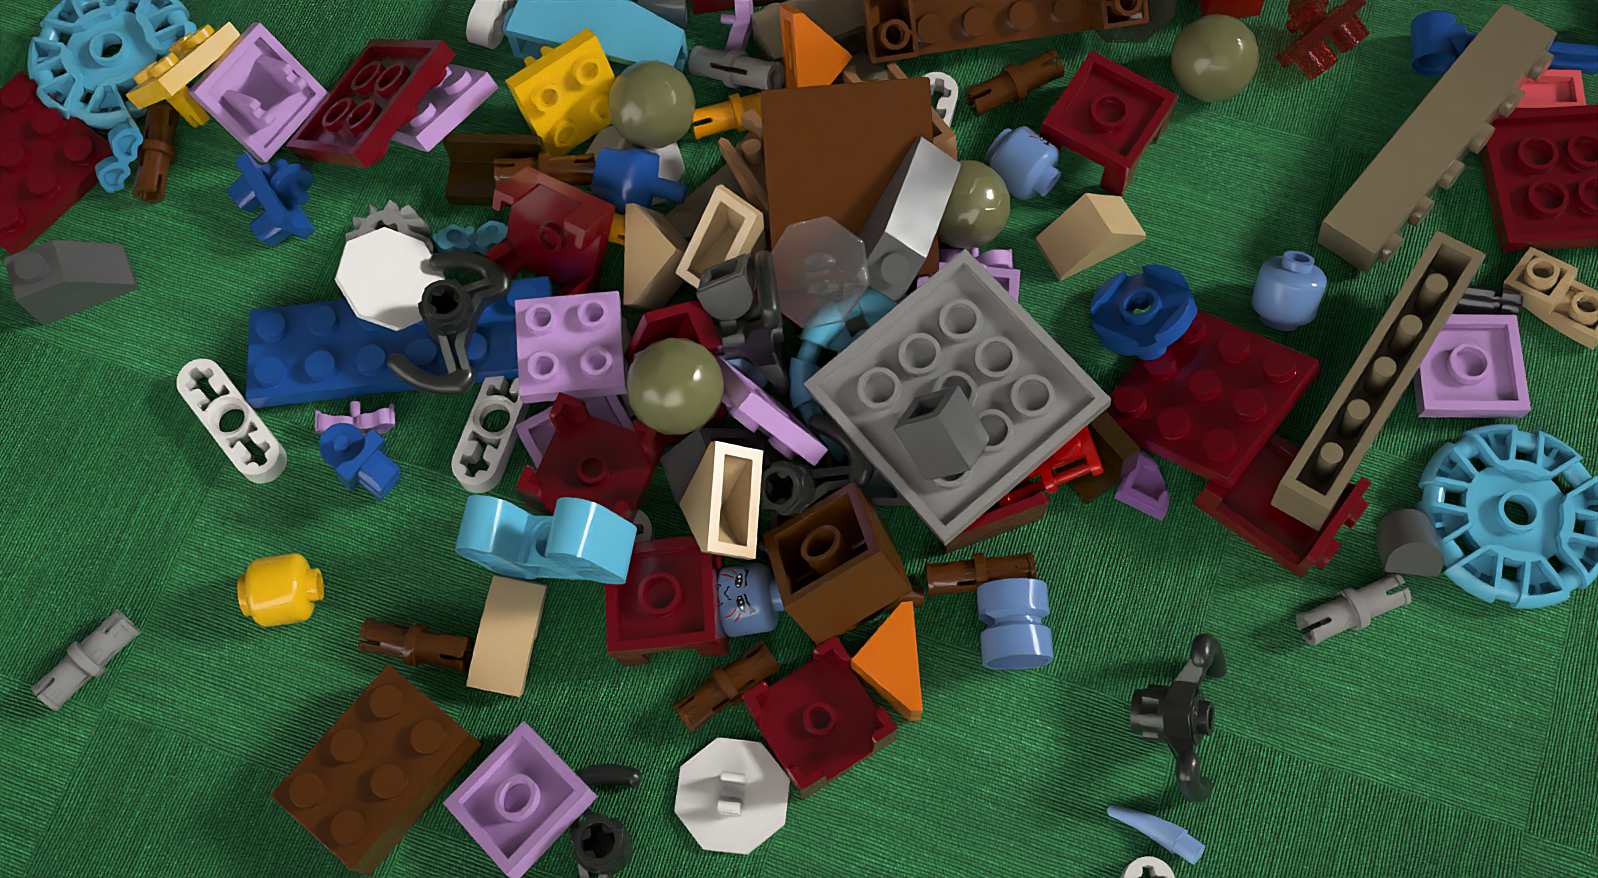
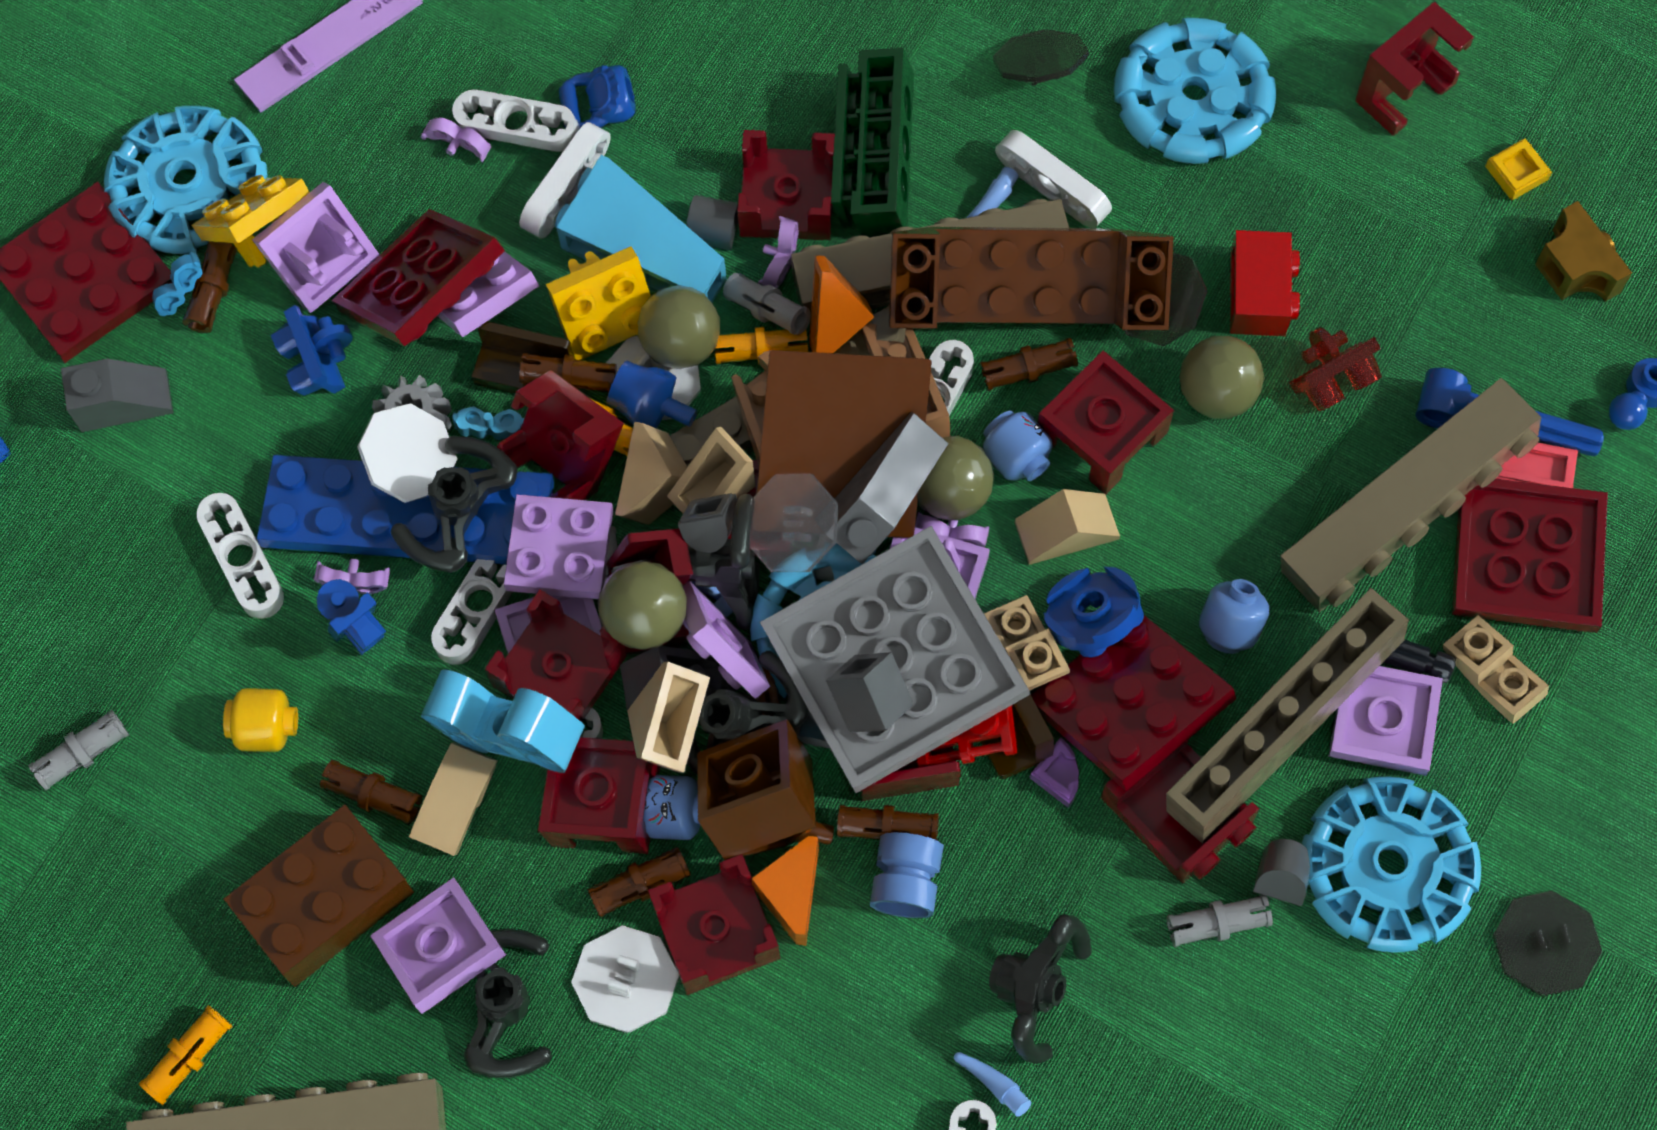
camera: 10 degrees right, 0 degrees up
none -> tan slope [984,595,1070,690]

